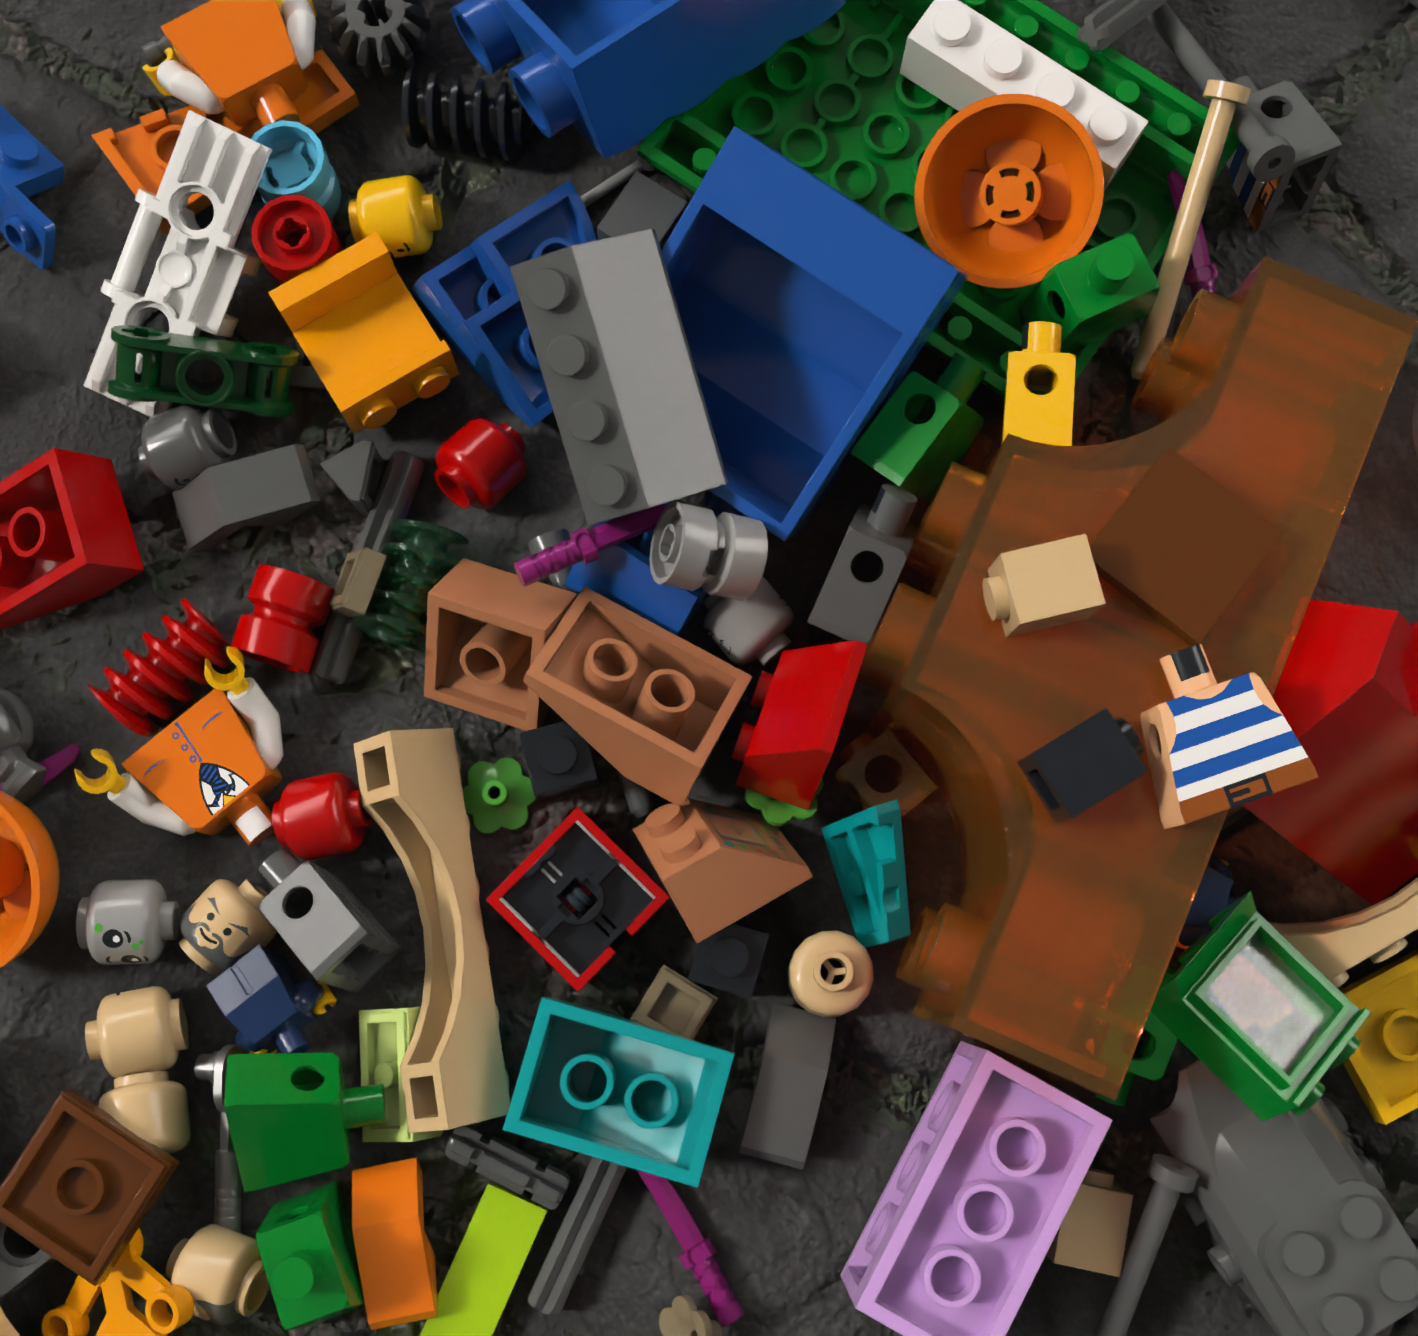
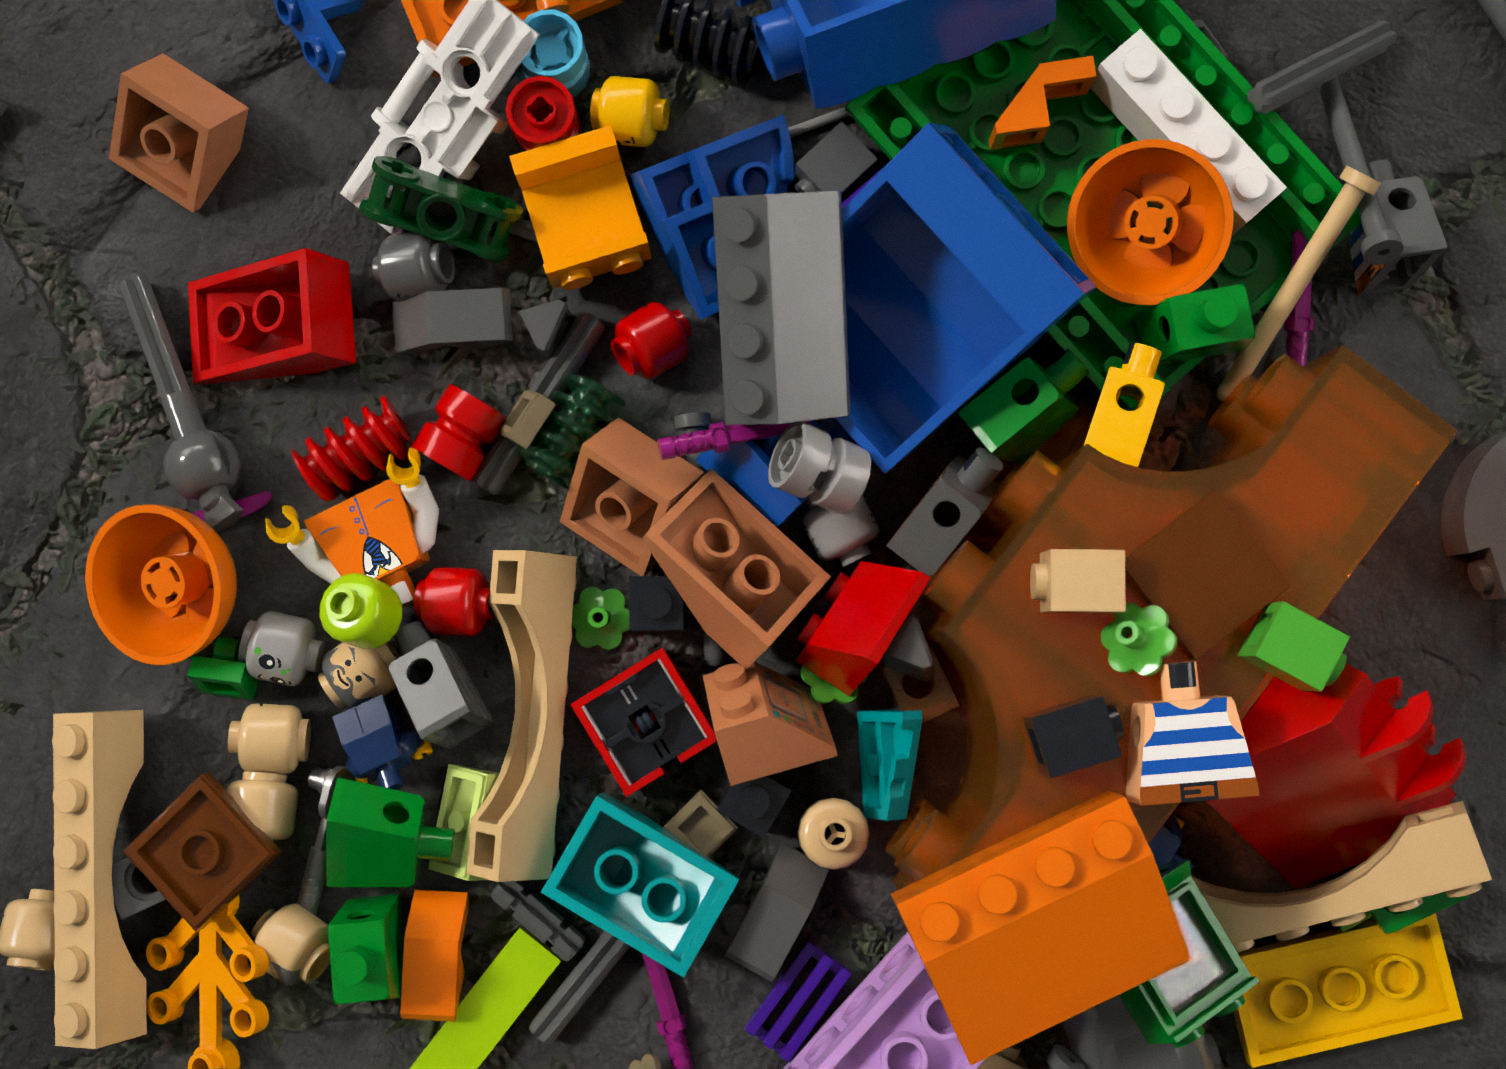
camera: 20 degrees right, 5 degrees up
none -> green tile [187,637,258,701]
none -> lime head [319,573,402,649]
none -> dark purple tile [745,939,851,1062]
none -> dark grey slope [883,615,934,682]
none -> orange slope [890,790,1192,1065]
none -> orange slope [989,56,1097,150]
none -> bright green plant [1101,603,1177,677]
none -> bright green brick [1237,601,1350,692]

